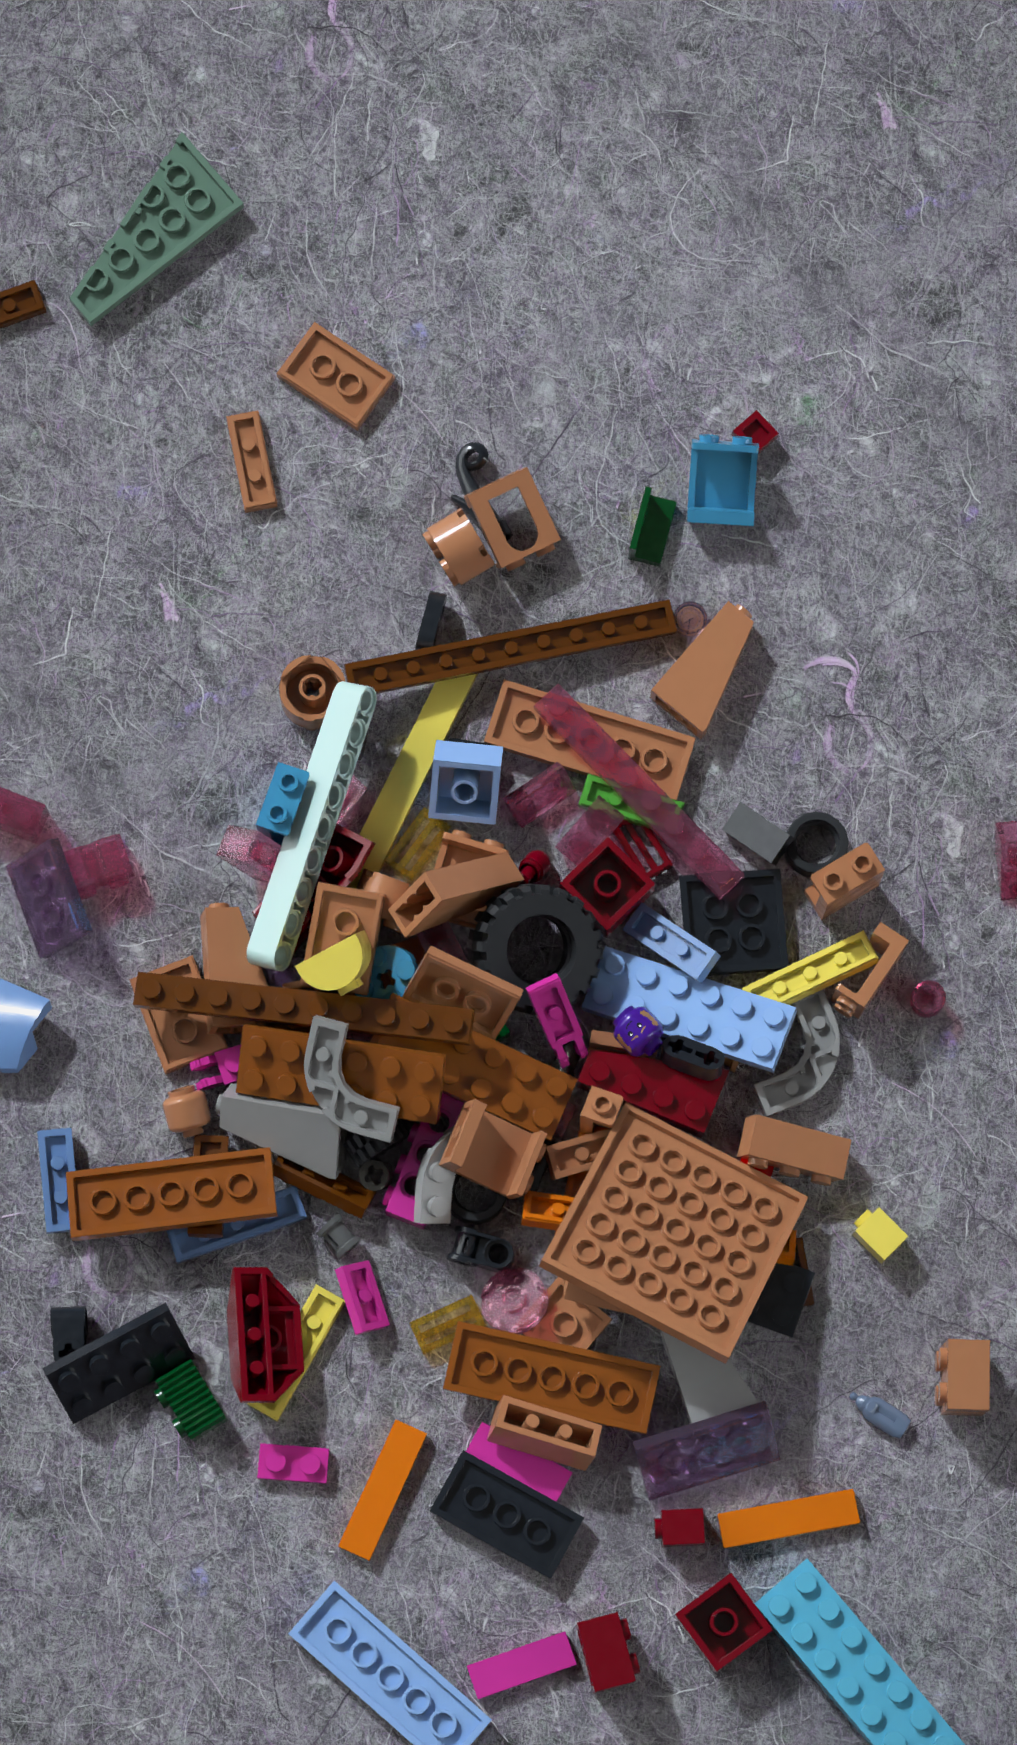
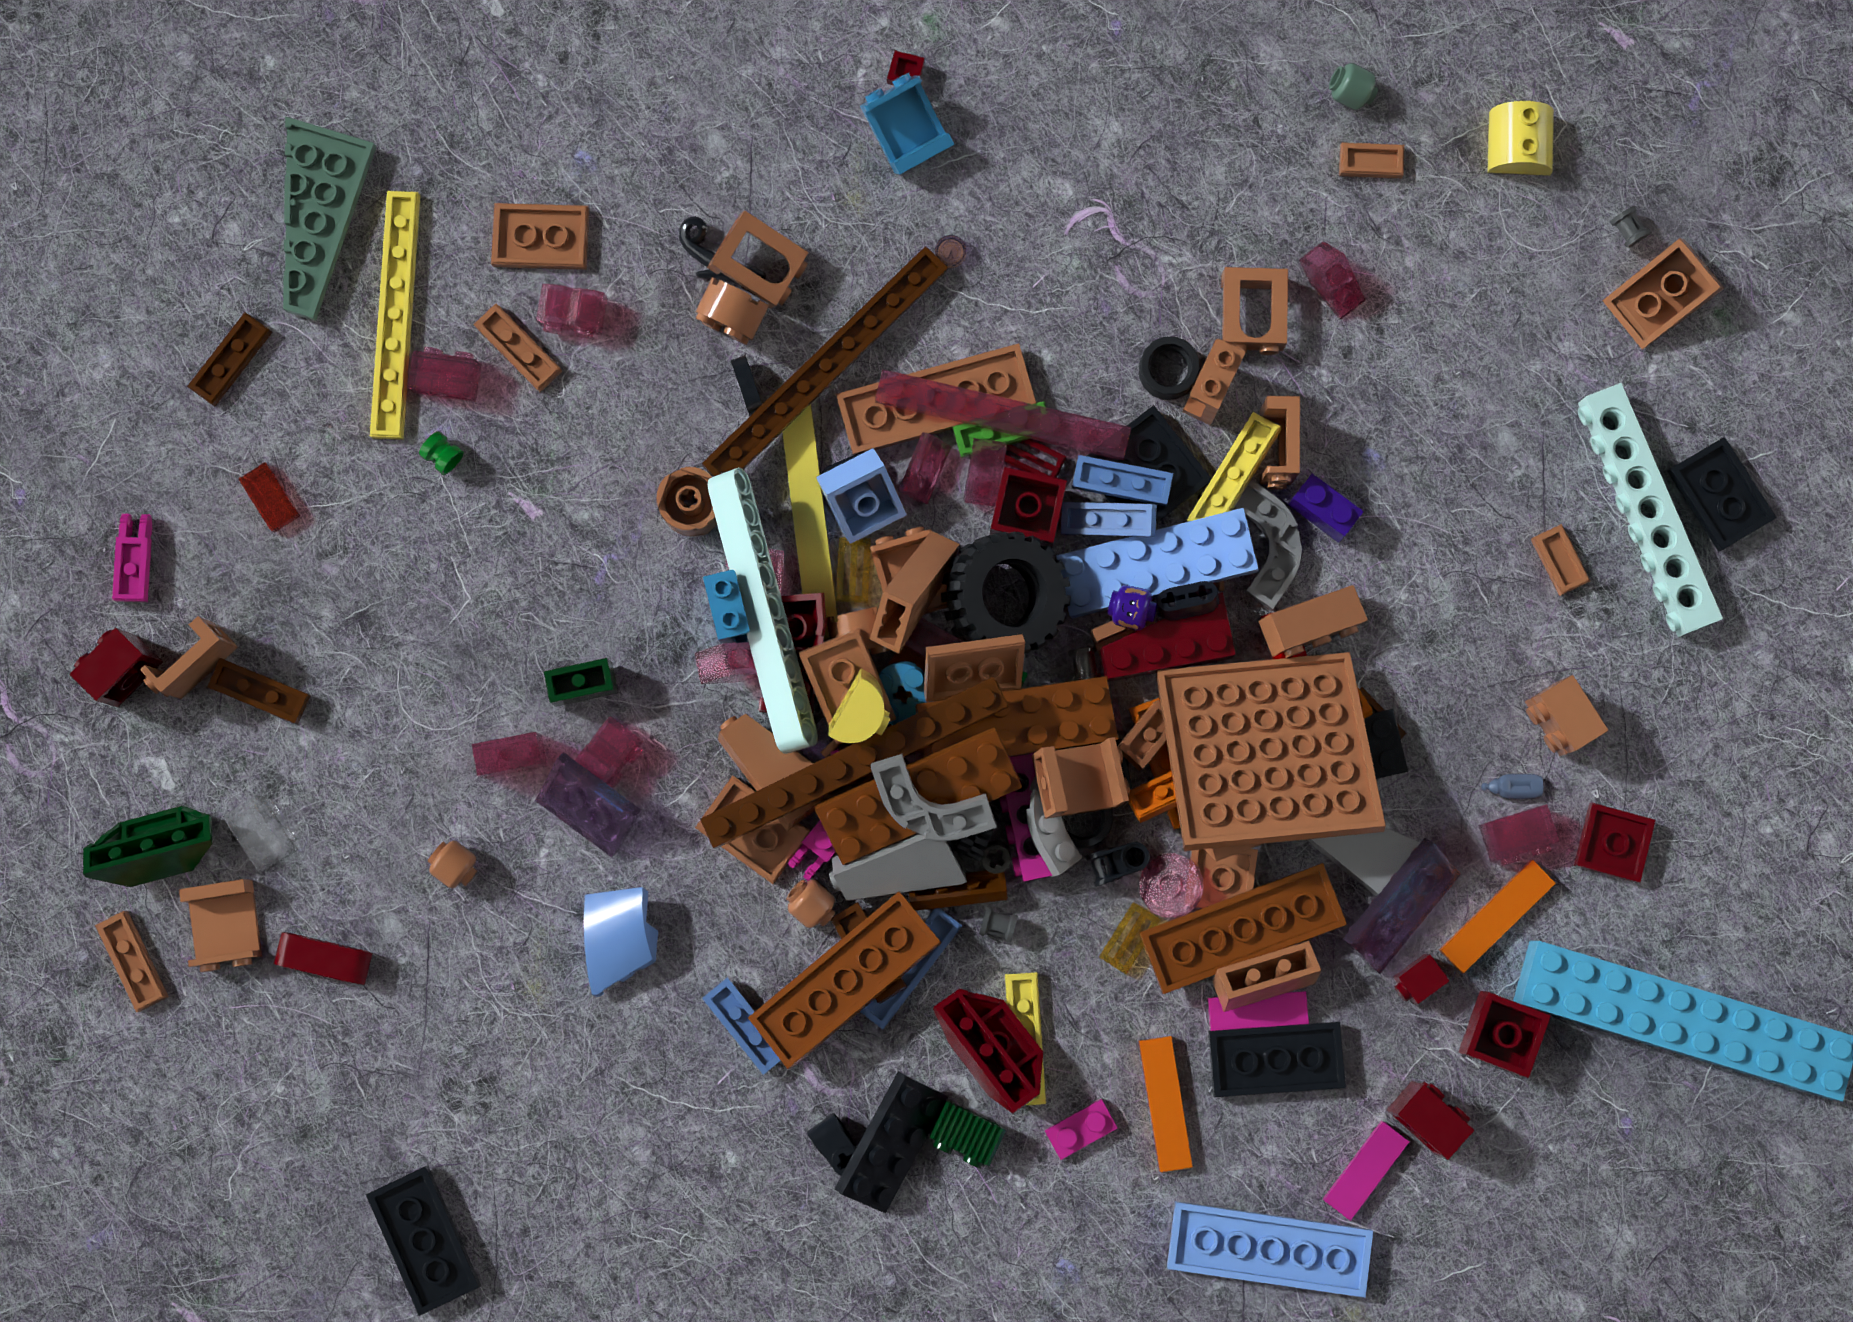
camera: 25 degrees left, 5 degrees up
dark pink plate [335,1260,390,1335] -> none
dark red cylinder [519,850,551,884] -> none
dark pink hinge [525,973,588,1068] -> none
nougat bracket [579,1086,623,1134] -> none
dark green panel [628,486,677,567] -> none
nougat slope [650,601,754,740] -> none
tile [722,802,794,866] -> none
light yellow brick [853,1207,908,1264] -> none
clear pink wheel [910,980,946,1018] -> none
none -> light yellow tile [370,191,420,440]
none -> clear pink brick [407,347,482,402]
none -> green wheel [419,431,464,475]
none -> clear pink brick [536,284,608,339]
none -> dark green brick [543,658,619,707]
none -> medium blue plate [1072,455,1173,506]
none -> nougat panel [1221,267,1288,355]
none -> dark purple brick [1288,473,1364,543]
none -> clear pink brick [1478,804,1560,866]
none -> dark red plate [1574,803,1656,883]

